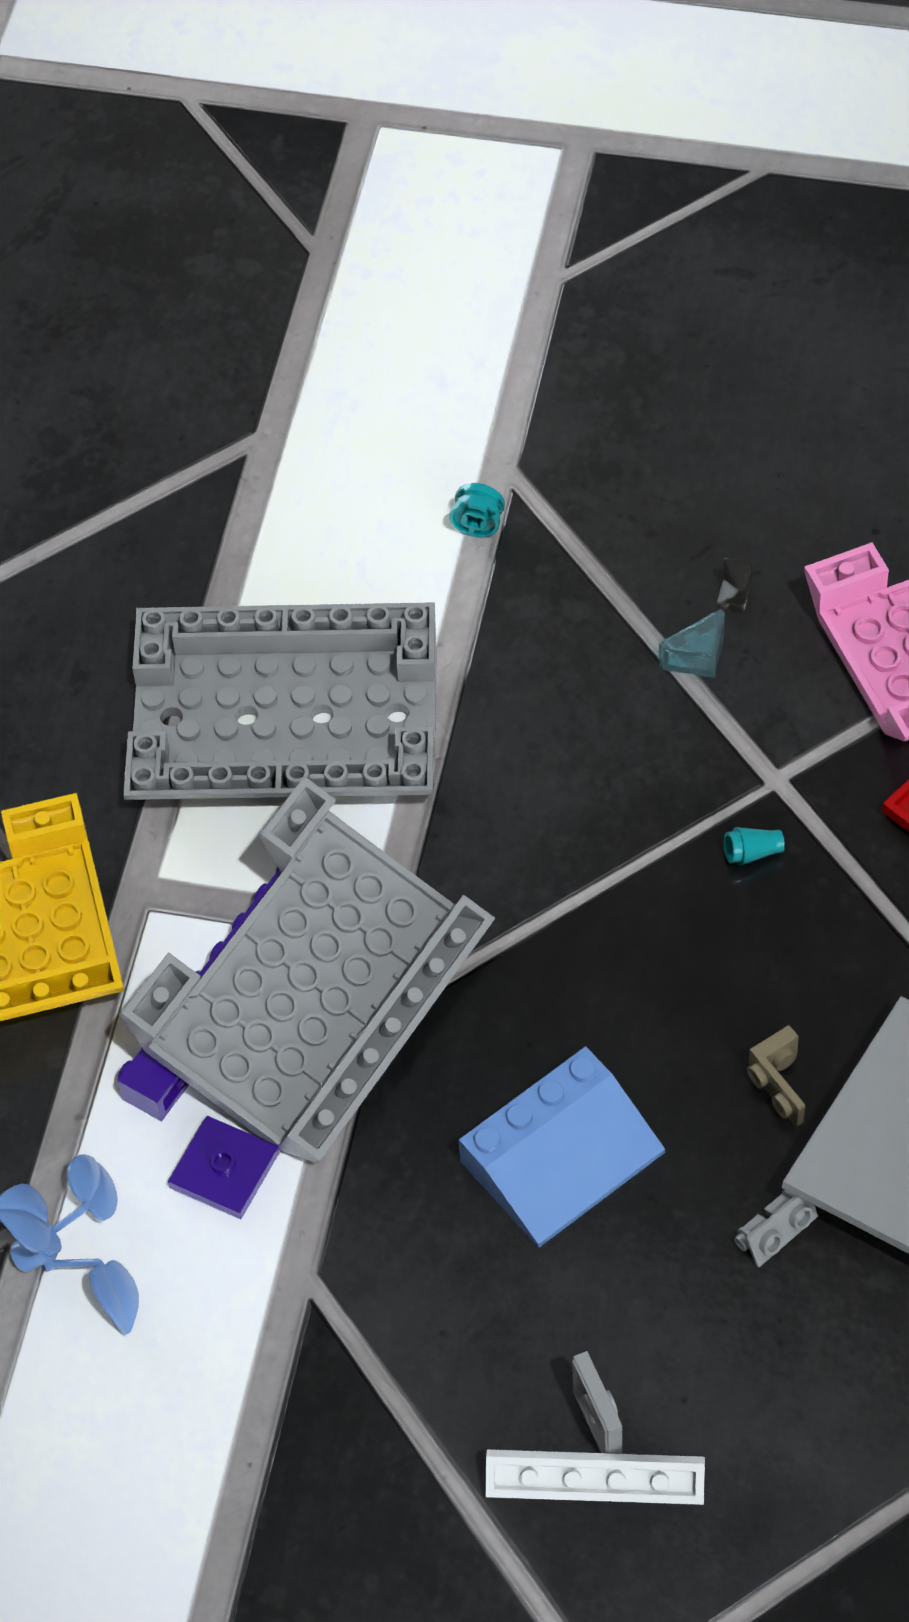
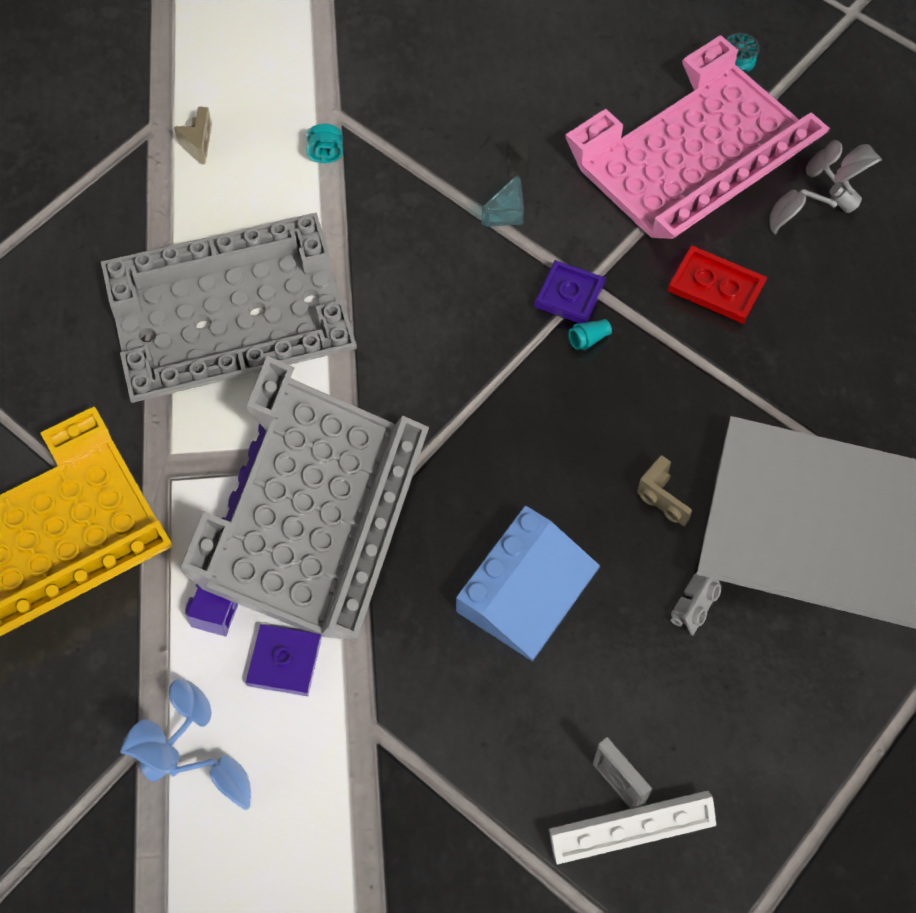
camera: 20 degrees left, 5 degrees up
none -> dark tan slope [174,106,212,165]
none -> dark purple plate [534,260,606,323]

